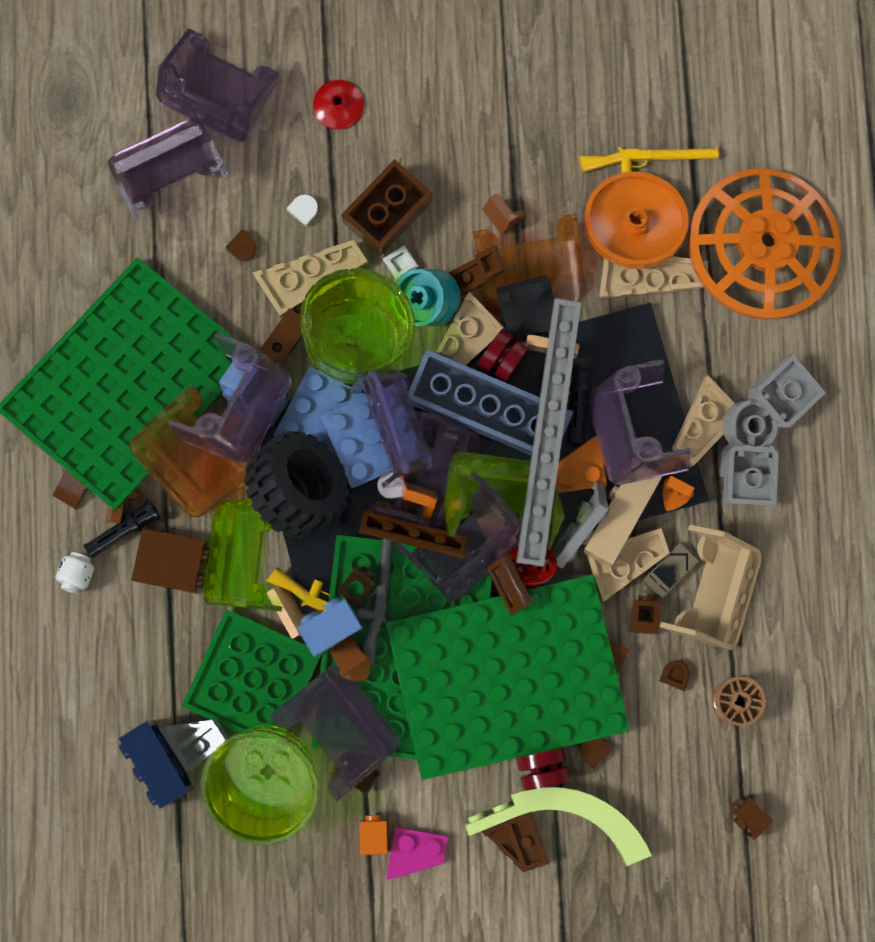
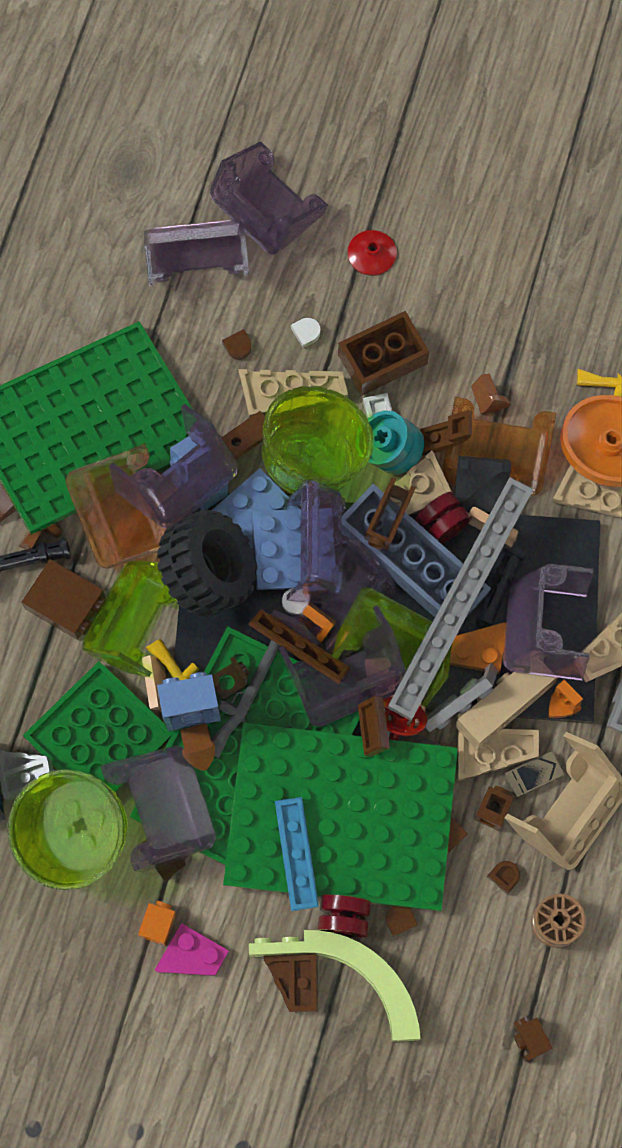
camera: 20 degrees right, 10 degrees down
none -> dark azure tile [275,797,319,912]
none -> reddish brown window [364,477,416,550]

